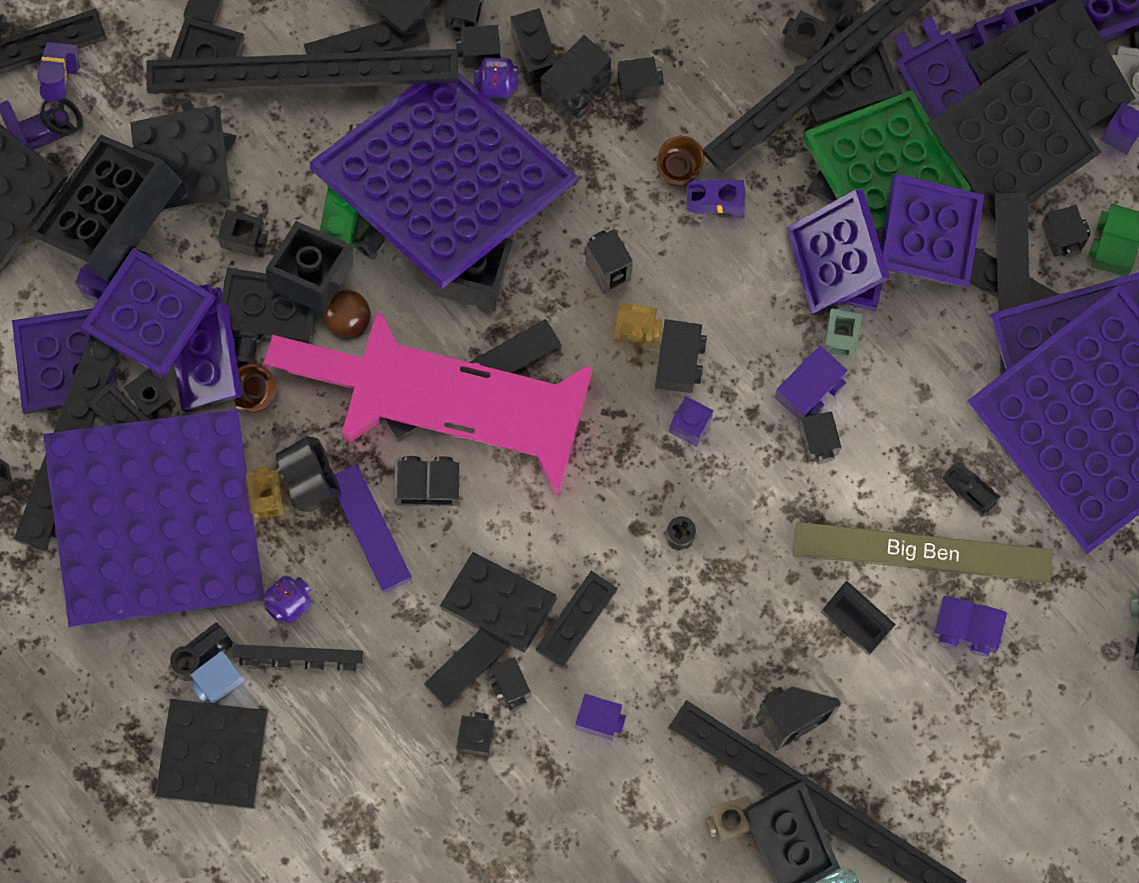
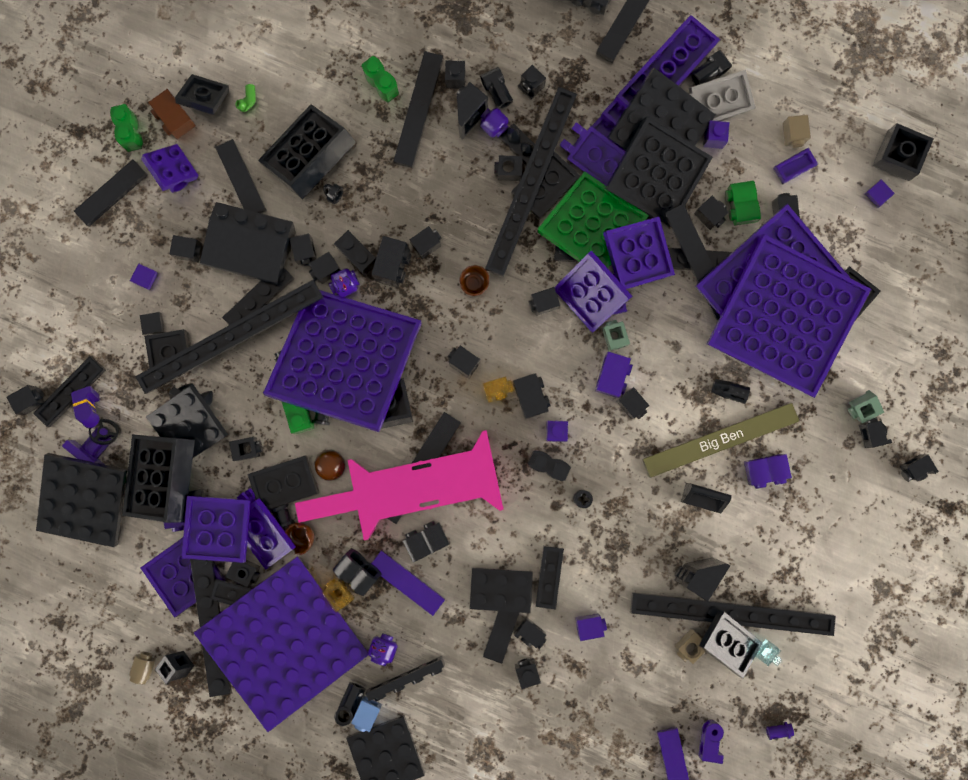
camera: 25 degrees left, 10 degrees up
black brick [265,221,353,314] -> none
dark purple leg [686,179,745,217] -> none
none -> black brick [527,451,571,481]
none -> black brick [528,287,561,316]

